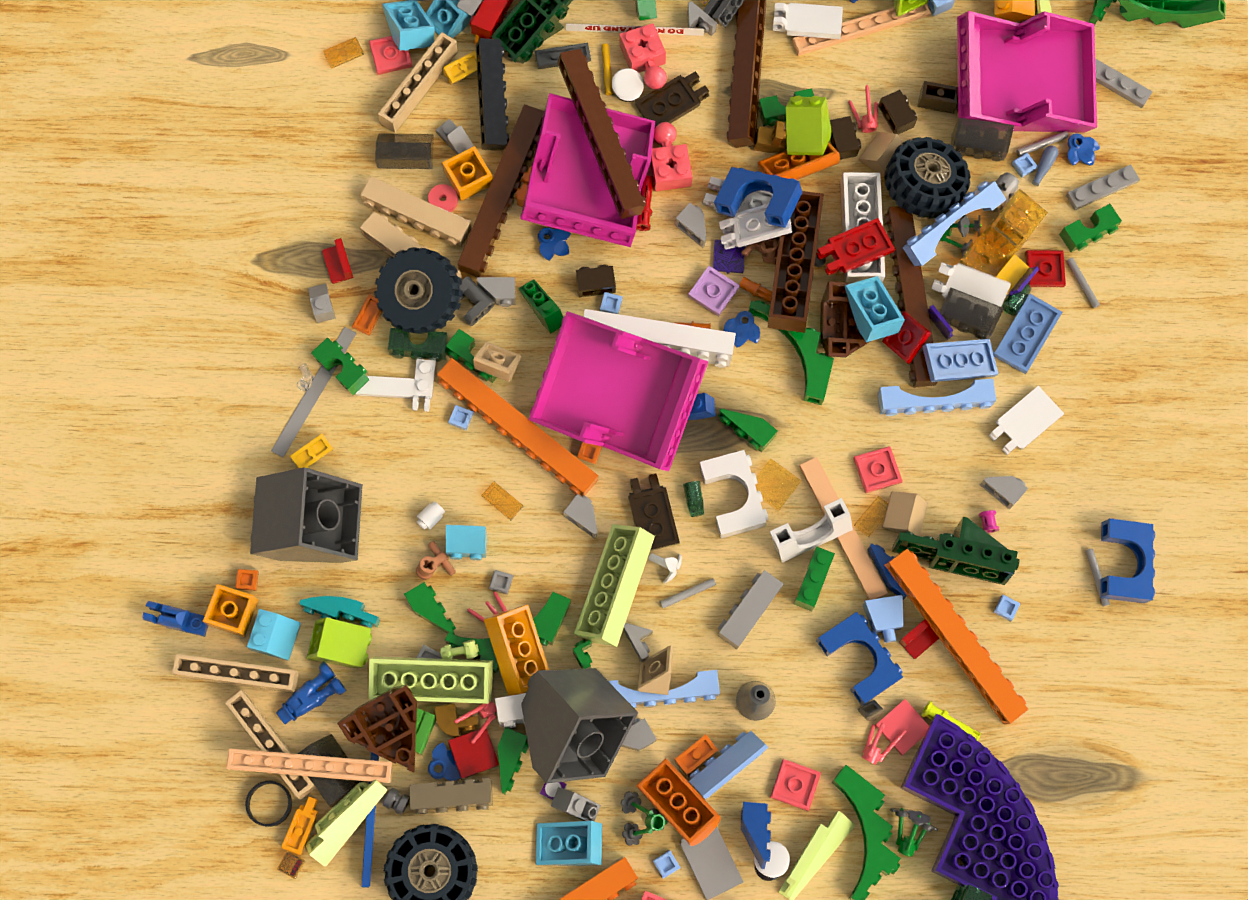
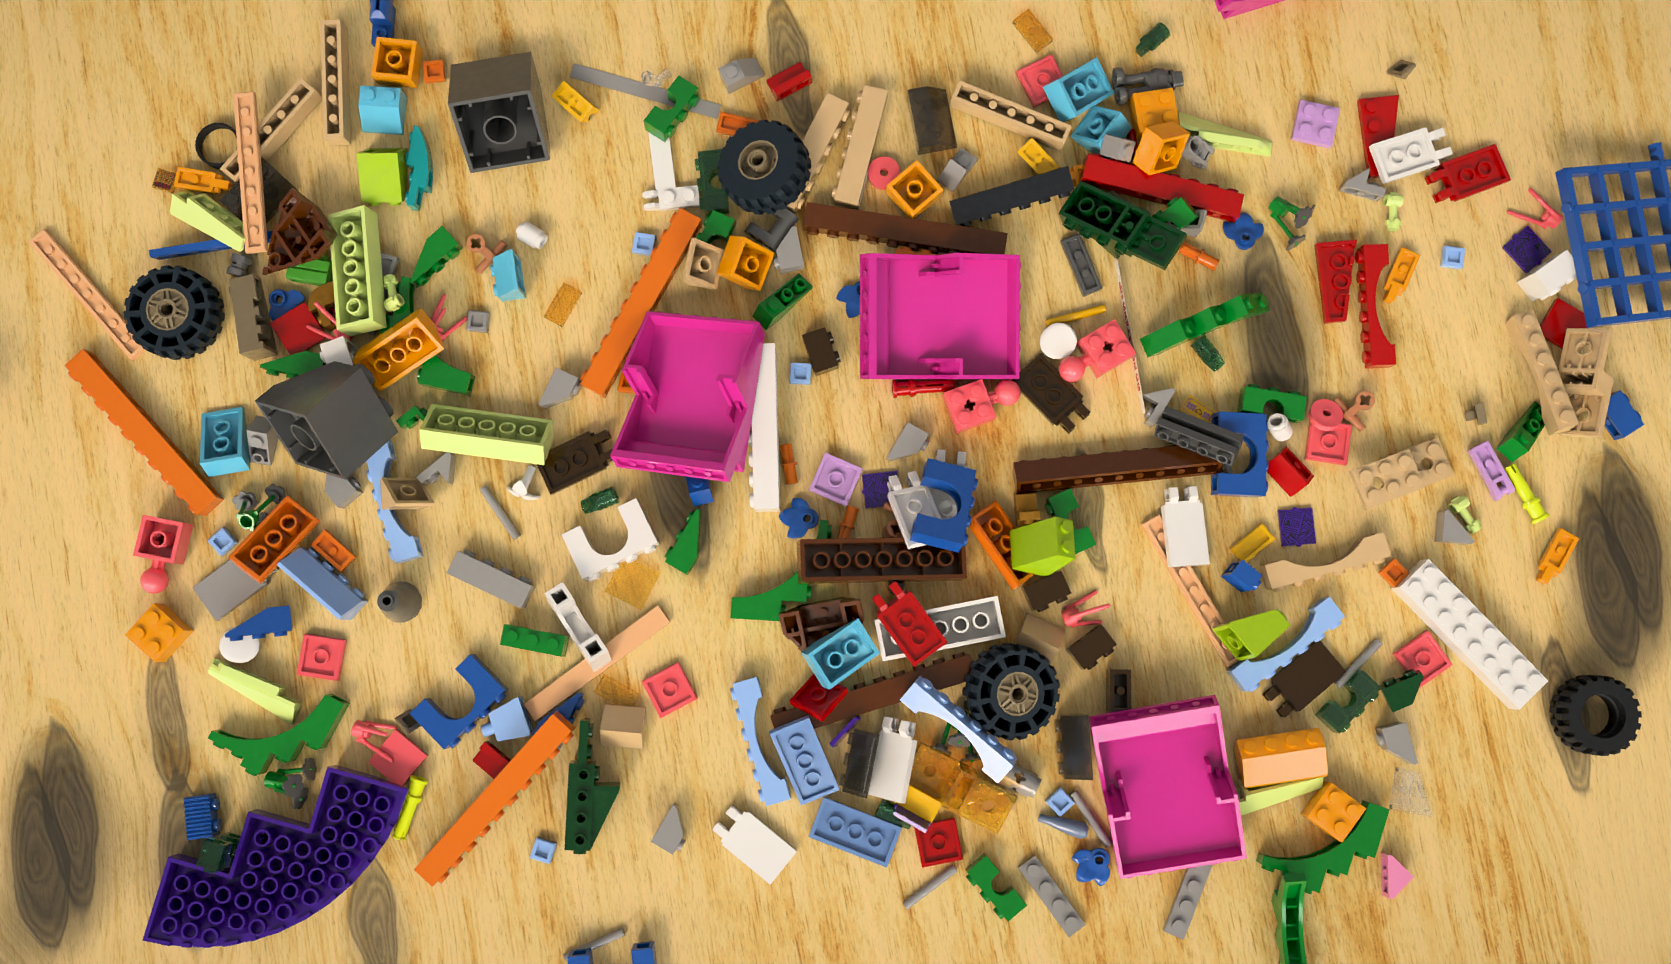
camera: 85 degrees right, 10 degrees up
blue piece [276,661,346,725] -> none
reddish brown brick [557,49,646,219] -> none
dark pink bush [979,510,999,533] -> none
none -> light orange brick [716,236,774,291]

